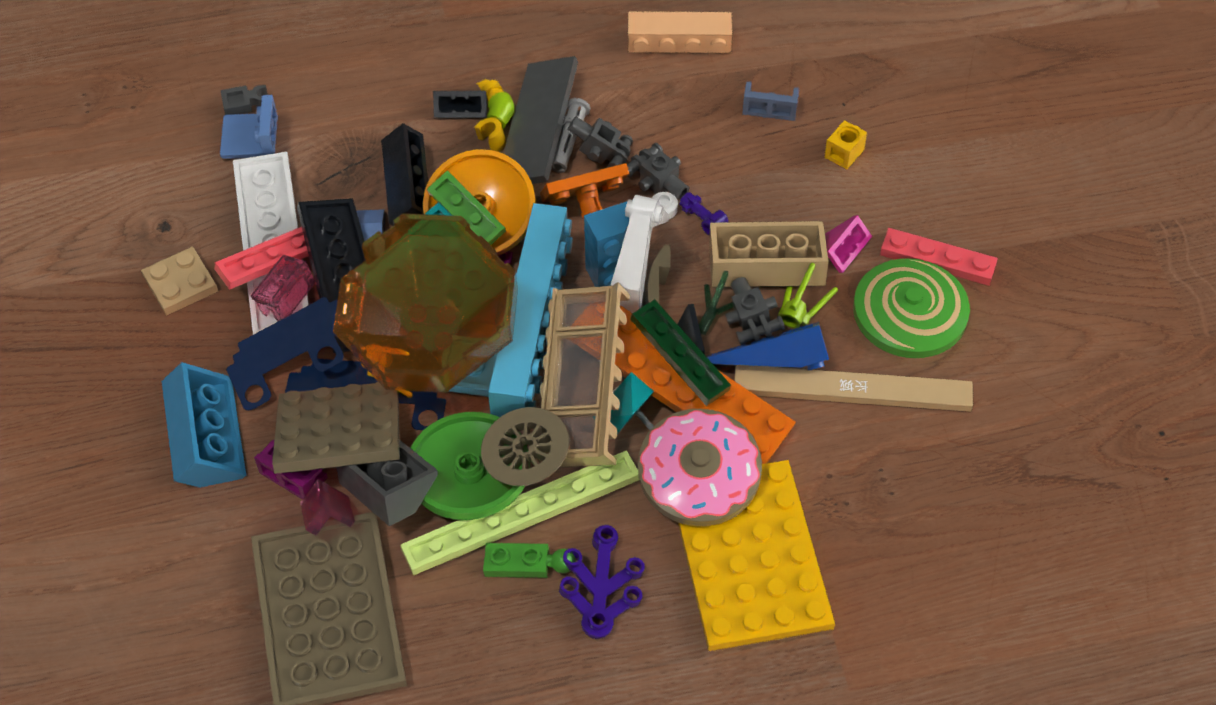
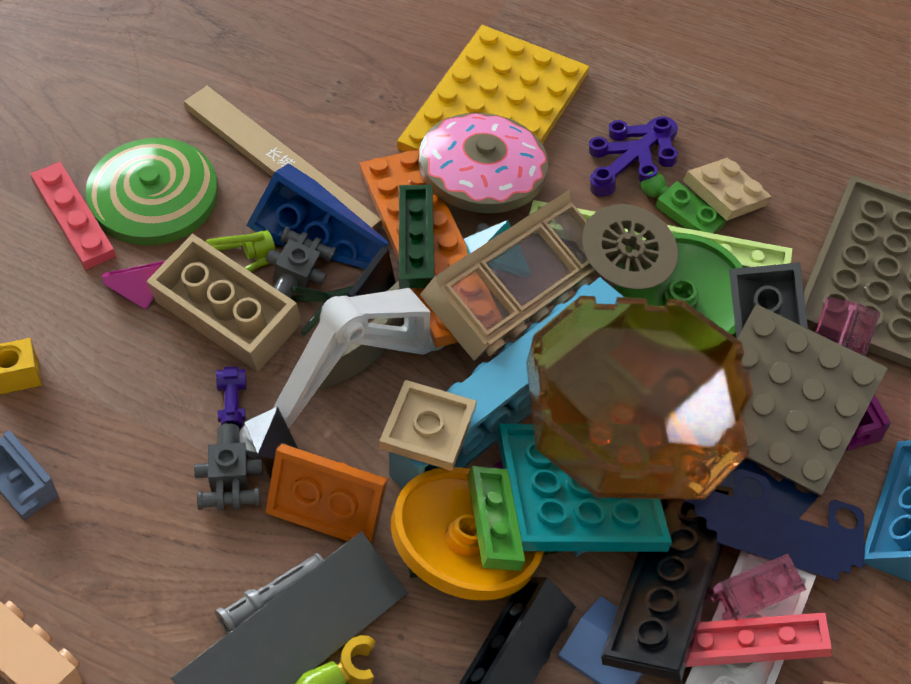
camera: 145 degrees left, 0 degrees up
dark grey piece [567,116,633,168] -> none
dark azure slope [584,201,629,287] -> none
none -> black slope [244,406,298,479]
none -> tan plate [379,380,477,471]
none -> tan plate [683,157,772,221]

